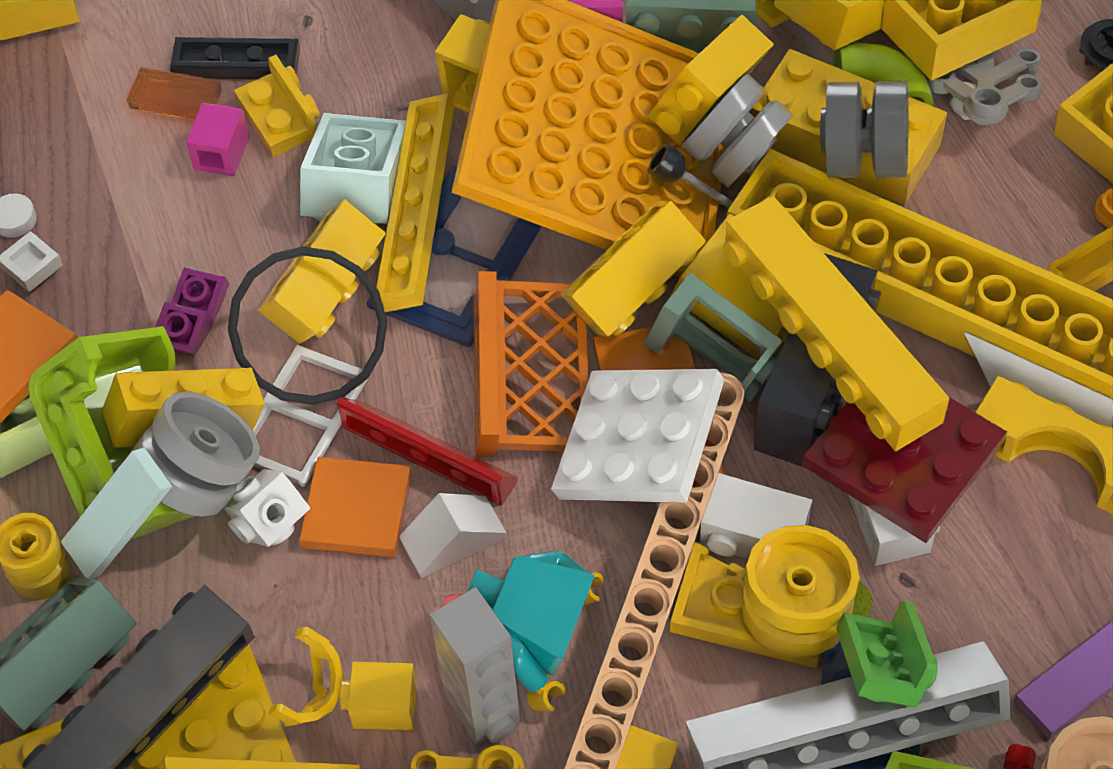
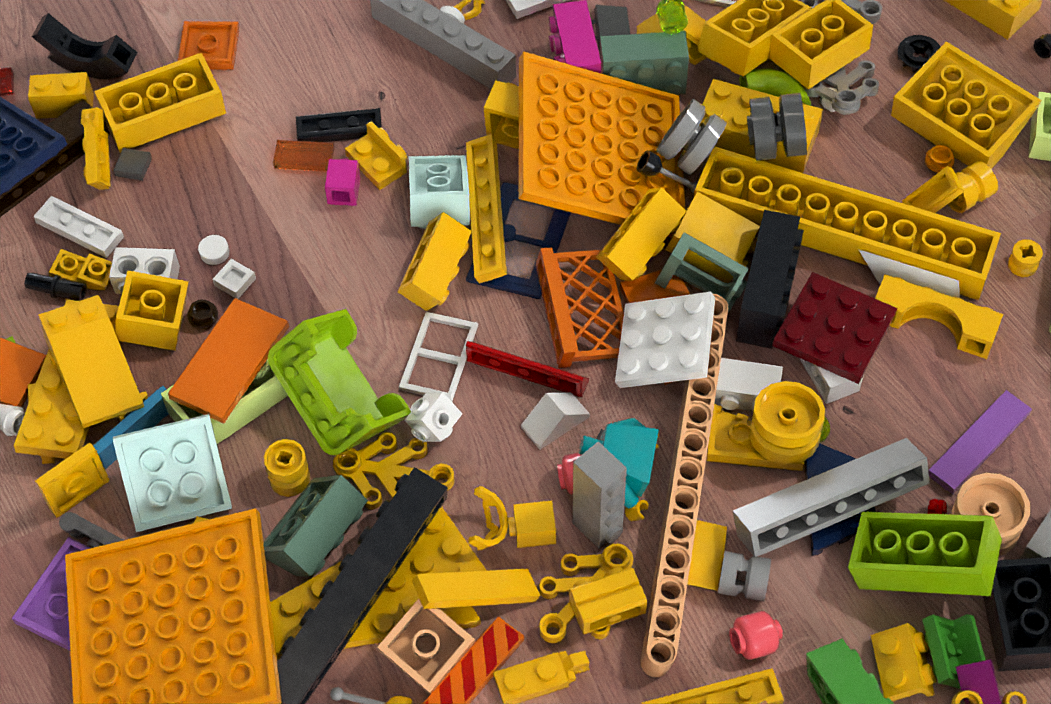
camera: 10 degrees left, 0 degrees up
light aqua tile [61,448,172,579] -> none
yellow brick [102,368,265,447] -> none
light grey wheel [132,392,260,517] -> none
magenta slope [156,267,230,356] -> none
black piece [228,246,387,405] -> none
orange tile [299,457,412,558] -> none
yellow brick [648,15,774,146] -> none
yellow brick [723,196,949,452] -> none
bright green bracket [836,601,938,708] -> none
none -> yellow plant [333,432,455,510]

